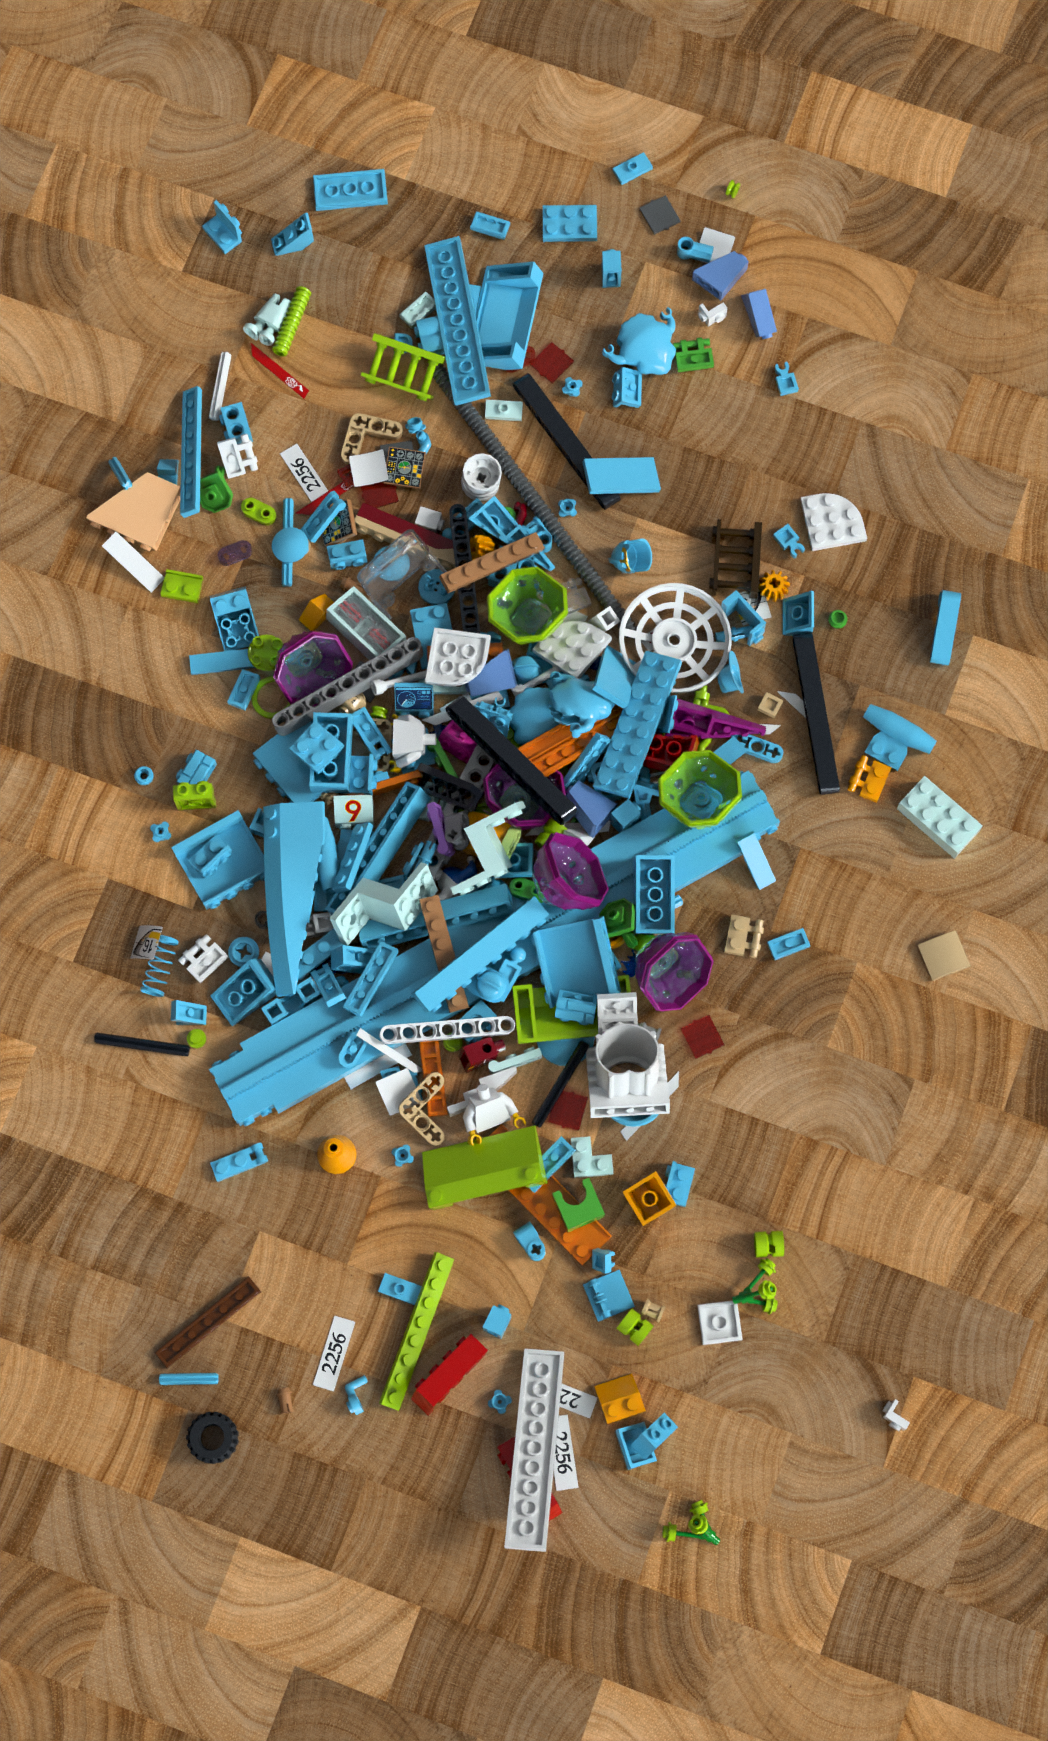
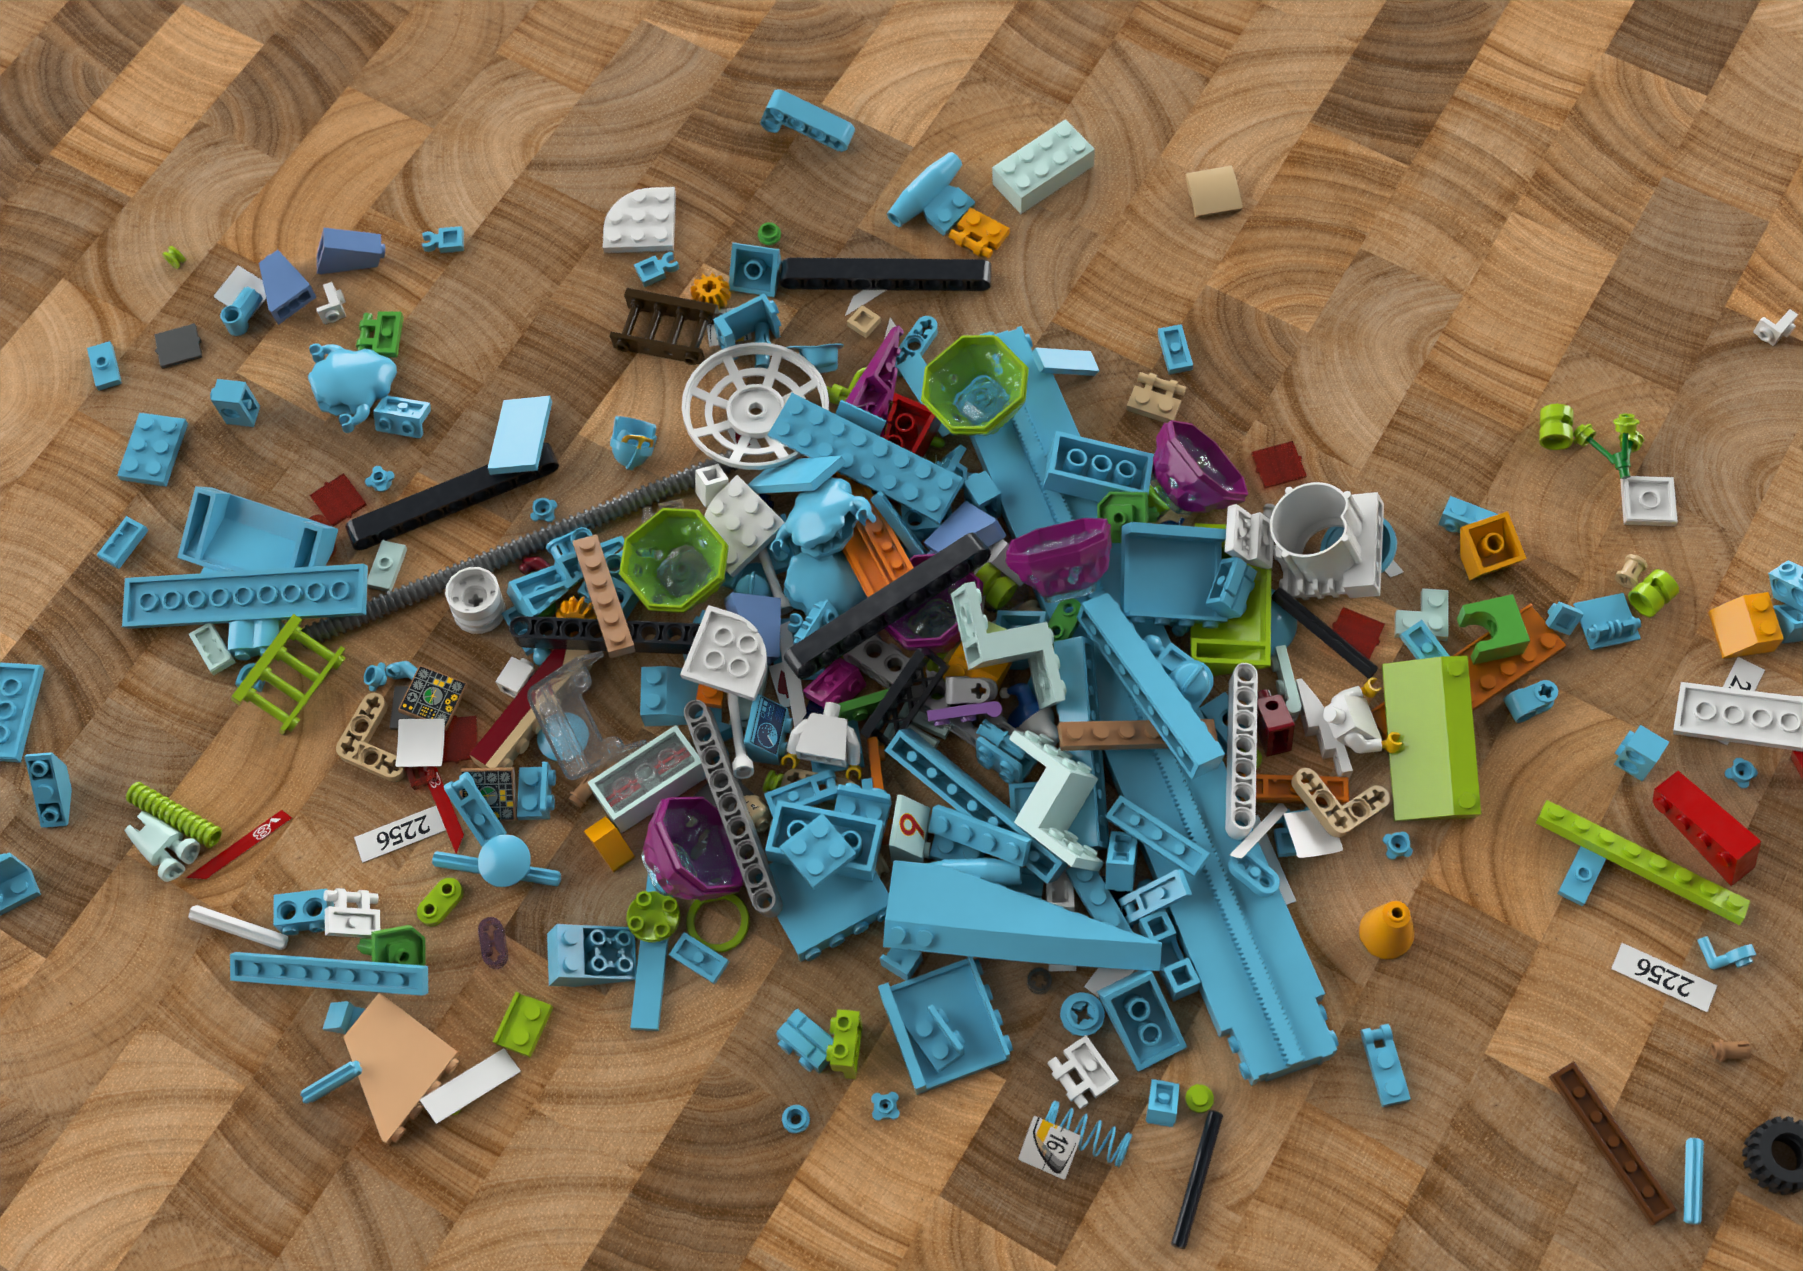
camera: 75 degrees left, 10 degrees down
medium azure plate [418,569,455,605] -> none

